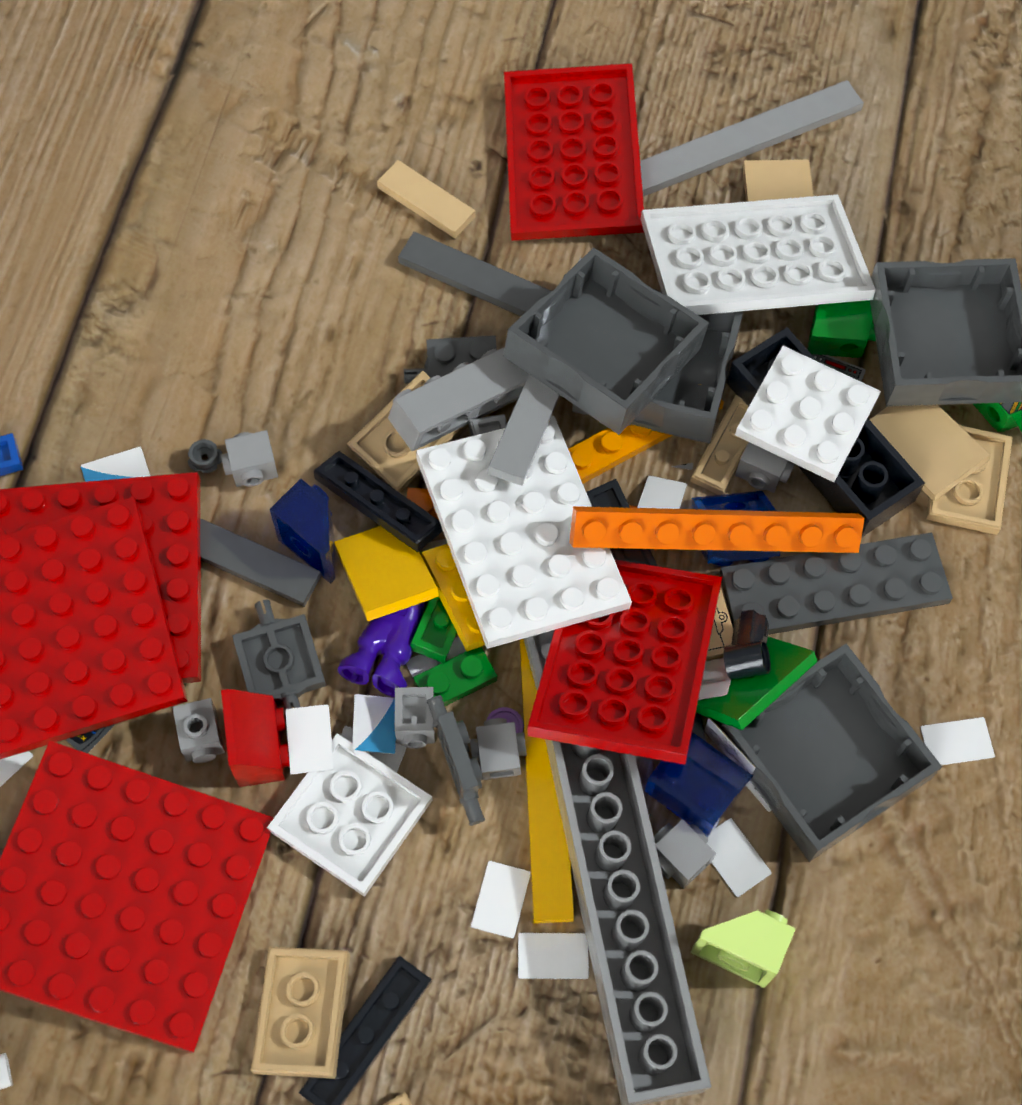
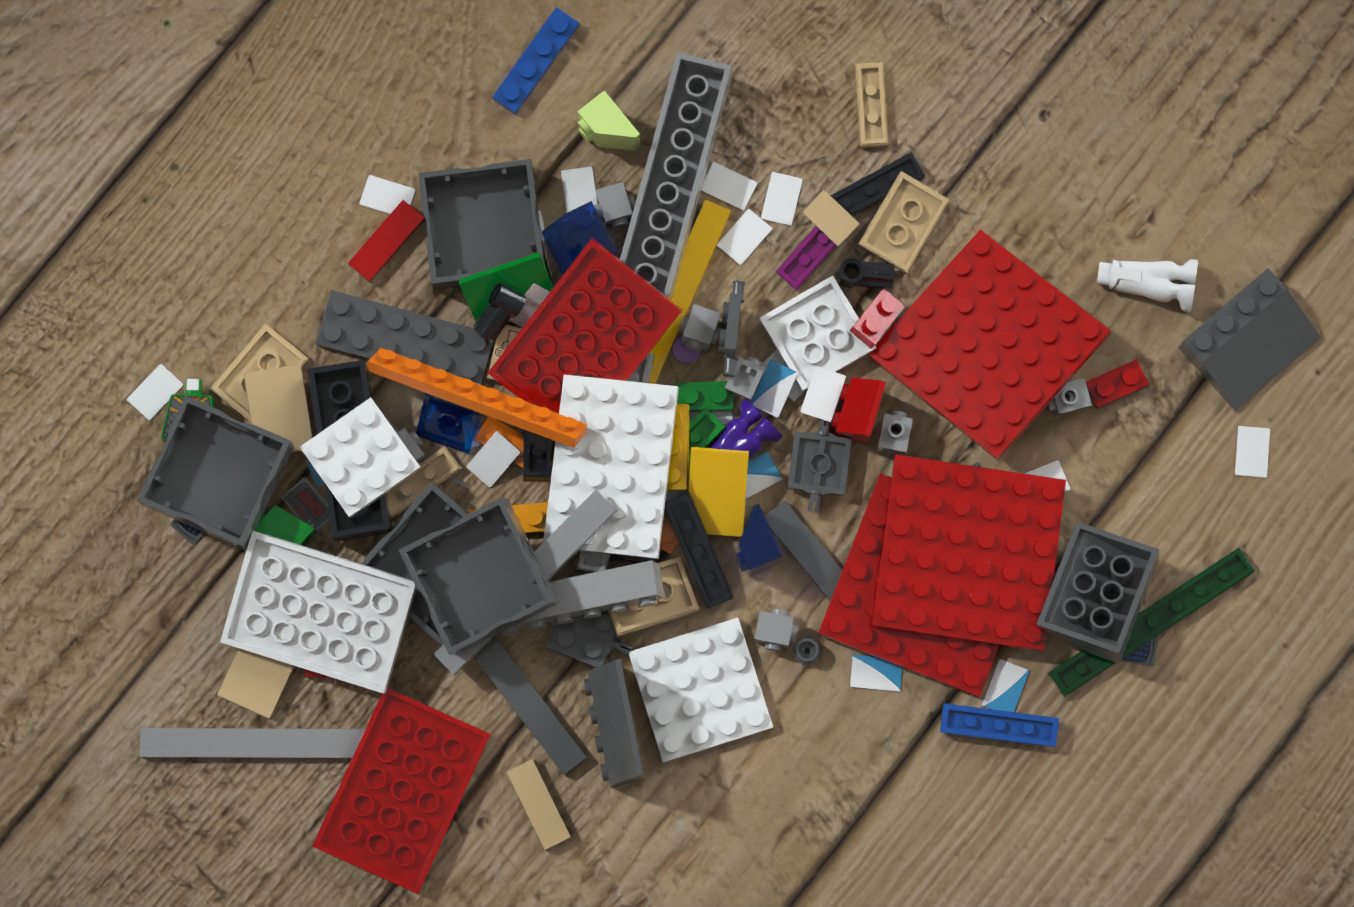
camera: 150 degrees left, 15 degrees up
none -> red tile [348,200,425,283]
none -> blue plate [492,7,580,115]
none -> dark grey slope [583,659,645,787]
none -> white plate [629,618,773,763]
none -> sticker [746,452,782,499]
none -> white sticker [761,172,803,226]
none -> magenta tile [775,226,837,291]
none -> tan sticker [803,190,859,246]
none -> black piece [836,258,895,290]
none -> plate [849,288,905,349]

